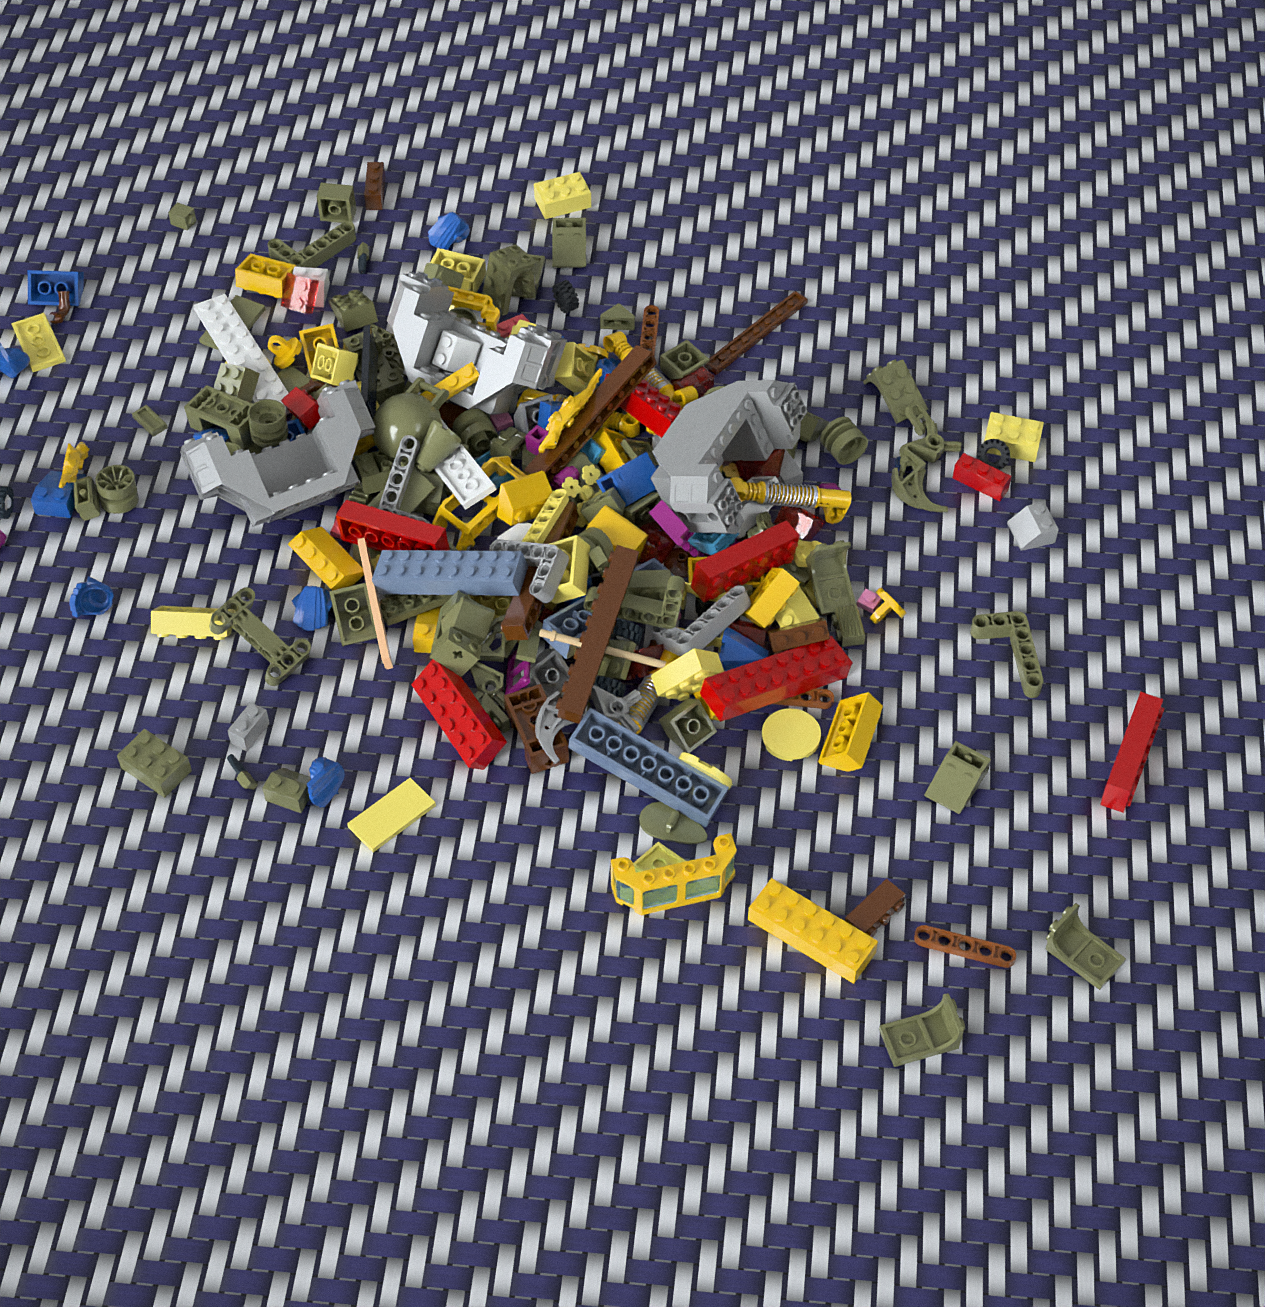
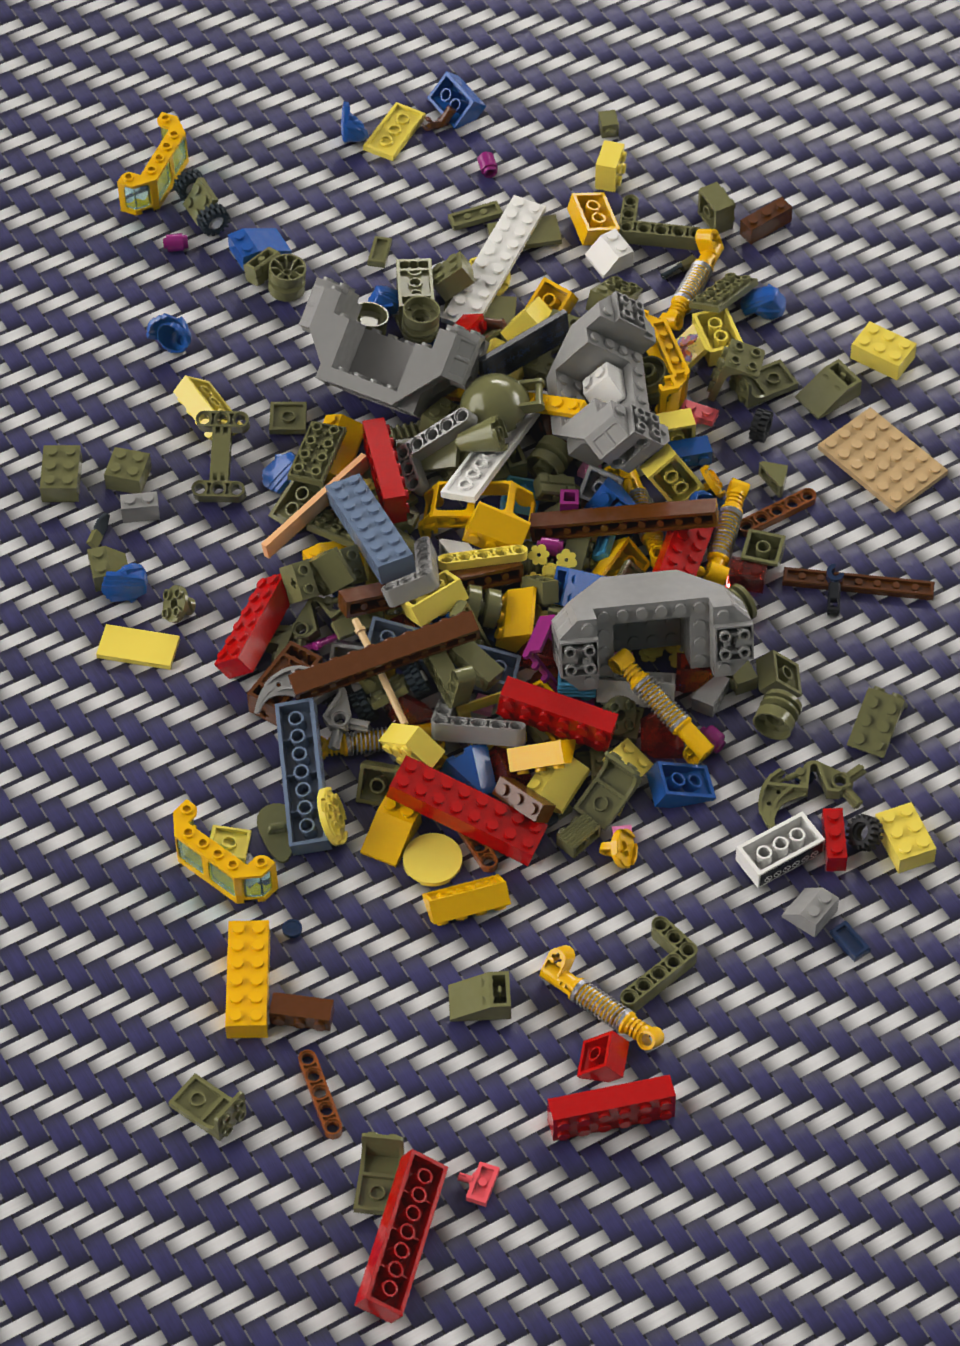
camera: 55 degrees right, 0 degrees up
yellow animal [59,442,90,488] -> none
yellow tile [268,335,302,369] -> none
clear red slope [280,272,319,314] -> none
olive brick [424,263,464,289] -> none
yellow animal [538,368,602,453] -> none
olive plate [905,402,933,436] -> none
none -> olive brick [104,447,152,494]
none -> olive plate [161,585,196,623]
none -> olive plate [269,402,307,434]
none -> dark blue piece [282,919,302,938]
none -> olive tile [287,421,347,487]
none -> red brick [354,1149,448,1323]
none -> yellow slope [360,796,422,867]
none -> olive plate [448,200,503,231]
none -> coral plate [457,1162,500,1207]
none -> magenta brick [477,152,498,178]
none -> yellow piece [539,945,664,1050]
none -> red slope [577,1030,629,1083]
none -> light yellow brick [595,140,627,192]
none -> blue slope [646,761,716,808]
none -> yellow piece [661,229,724,331]
none -> olive tile [689,273,758,313]
none -> white brick [735,811,825,888]
none -> tan plate [818,407,948,513]
none -> black piece [826,563,844,616]
none -> dark blue tile [830,921,871,962]

